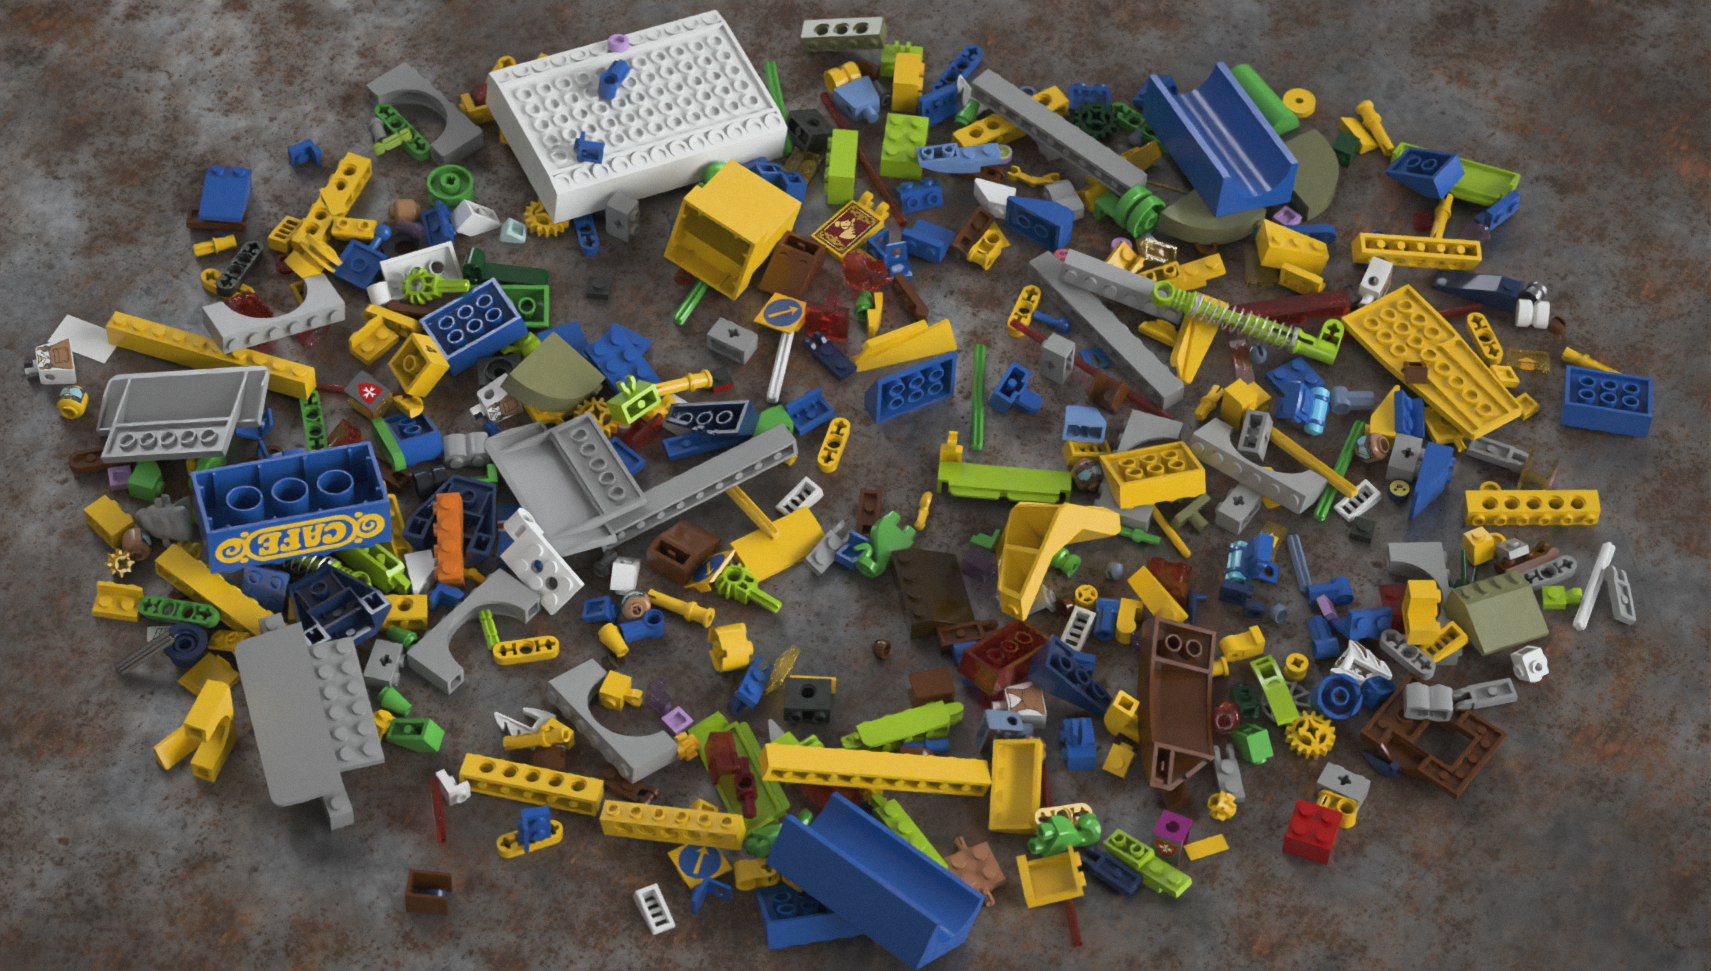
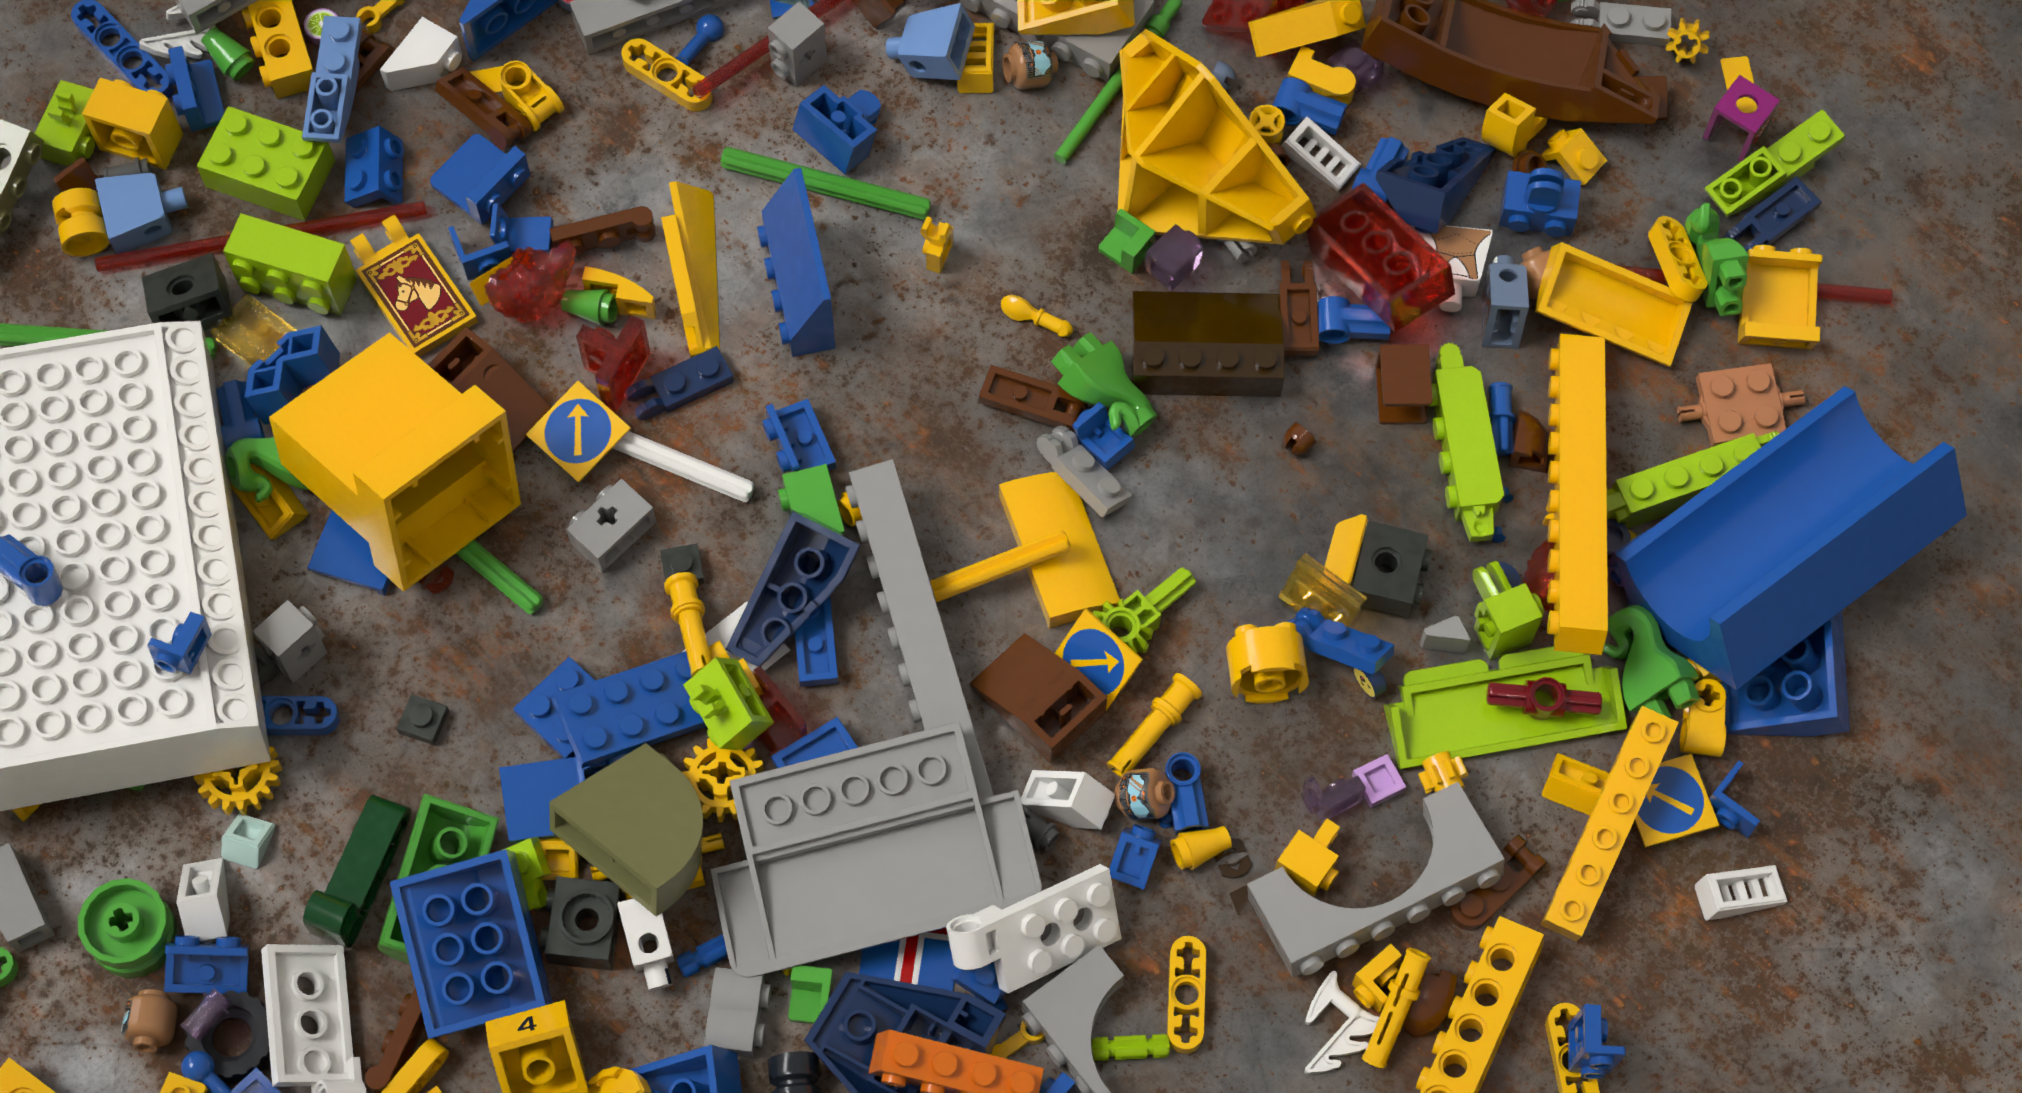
camera: 75 degrees left, 15 degrees up
lime gear [400,268,470,305] -> none
clear red panel [704,732,741,785] -> none
white slope [775,476,824,516] -> none
yellow beam [817,417,850,473] -> none
lime slope [937,461,1071,504] -> none
none -> reddish brown plate [1512,149,1546,174]

